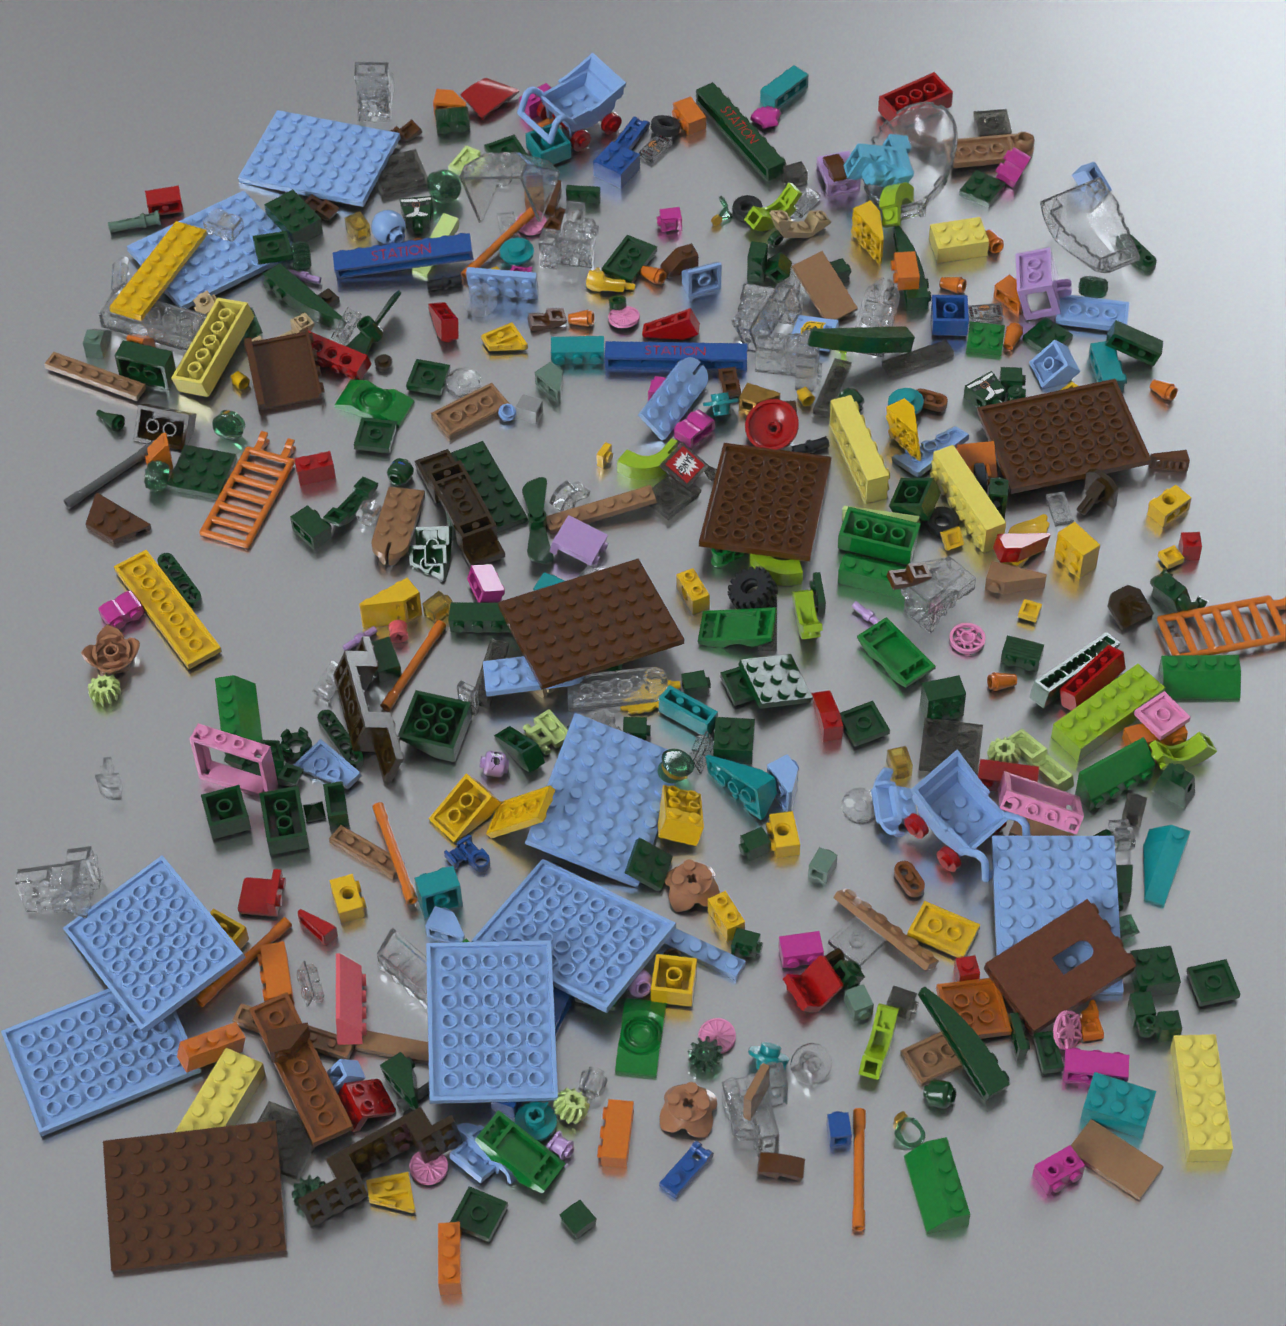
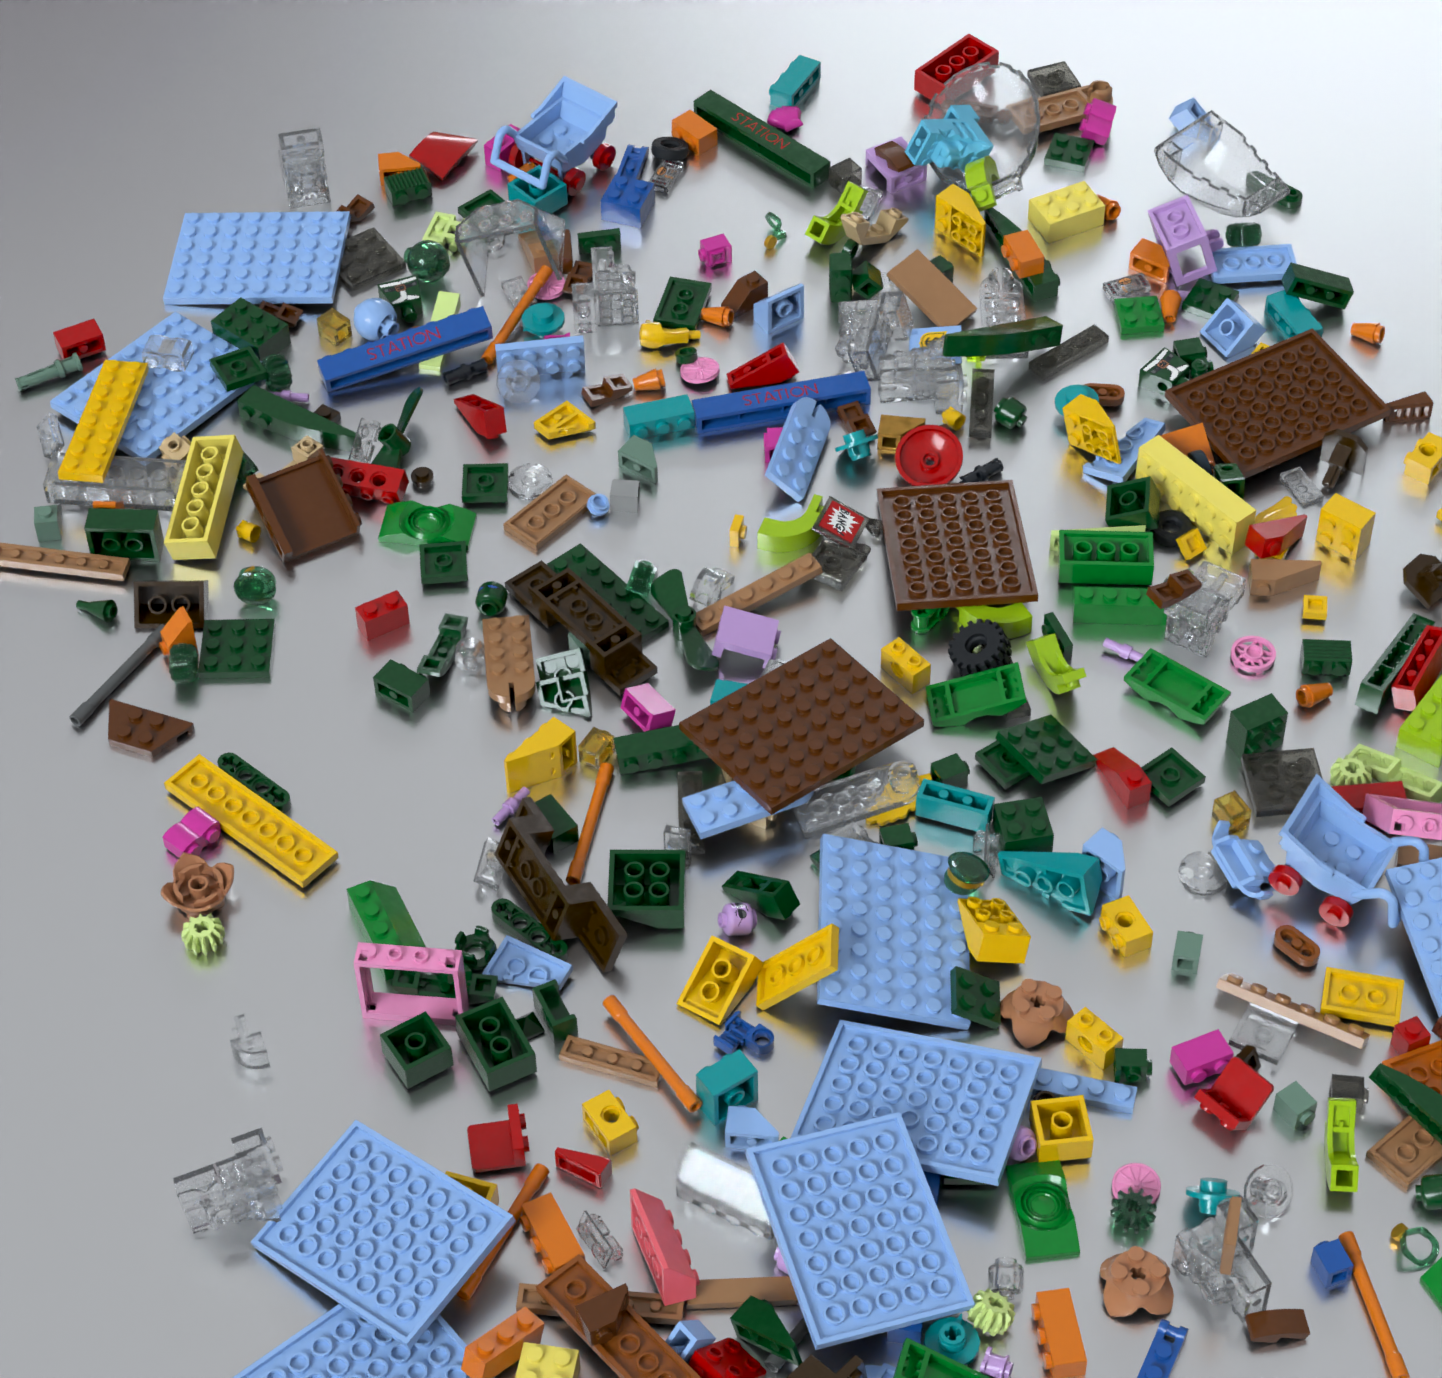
camera: 15 degrees left, 5 degrees down
orange bar [199,431,296,548] -> none
coral wheel [388,620,409,643] -> none
yellowish green plate [523,709,568,755] -> none
dark pink brick [674,409,715,448] -> none
black tyre [732,195,763,222] -> none
dark green brick [739,827,771,861] -> none
light yellow brick [829,395,890,504] -> none
dark green brick [833,960,865,990] -> none
blue brick [931,295,969,336] -> none
orange cone [939,277,967,294] -> none
none -> clear green slope [625,560,657,597]

